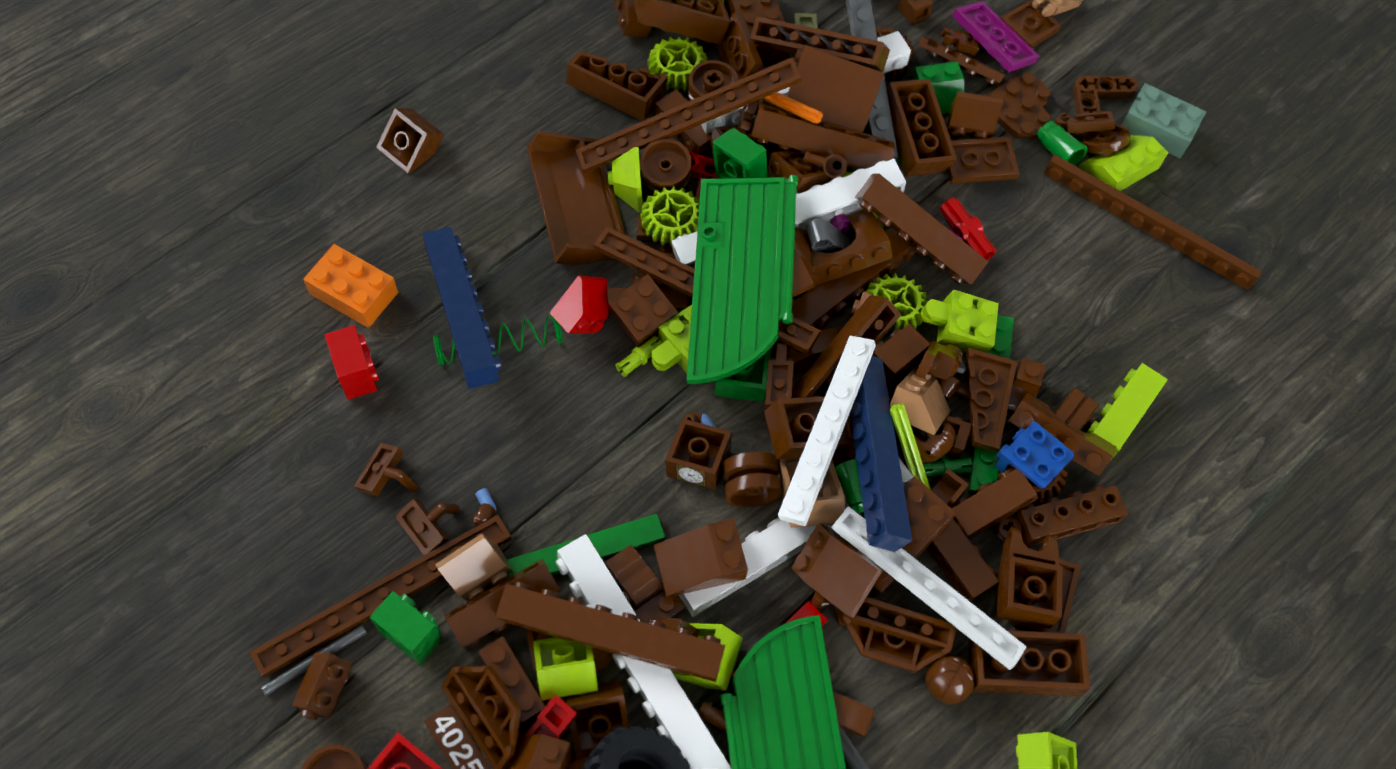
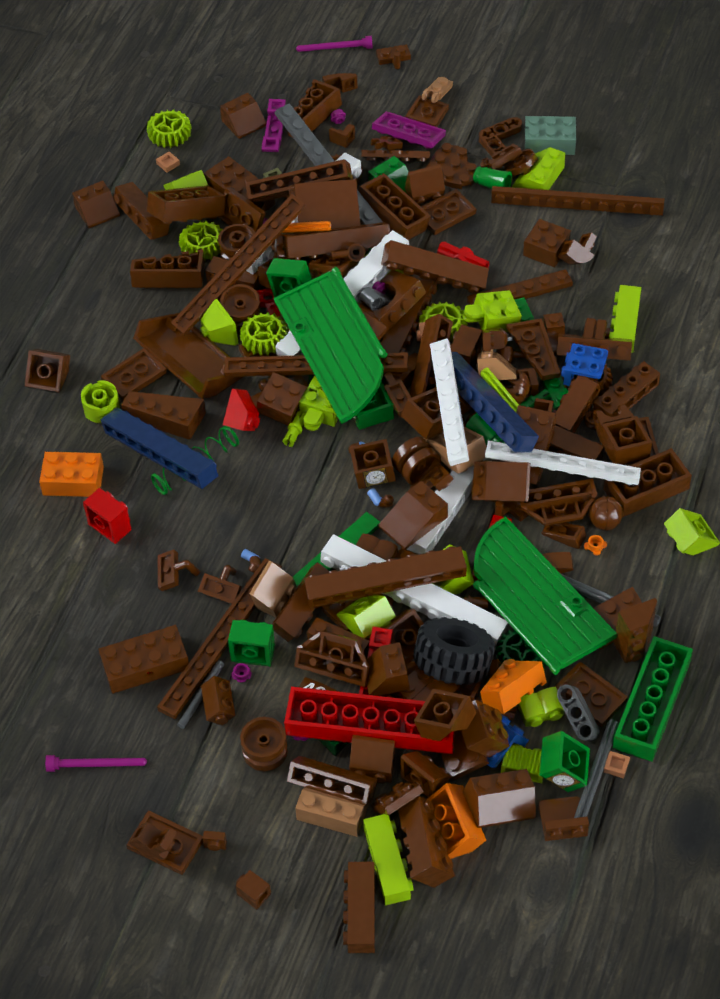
camera: 20 degrees left, 10 degrees down
none -> magenta piece [45,755,147,772]
none -> lime brick [81,380,120,423]
none -> reddish brown brick [98,625,189,694]
none -> reddish brown plate [101,348,167,401]
none -> reddish brown wedge [121,391,206,440]
none -> magenta plate [232,663,252,683]
none -> arm [367,488,394,508]
none -> reddish brown plate [410,462,454,491]
none -> reddish brown plate [467,269,573,305]
none -> reddish brown brick [523,219,571,268]
none -> reddish brown slope [541,522,586,549]
none -> brick [557,233,597,265]
none -> orange plate [584,535,607,555]

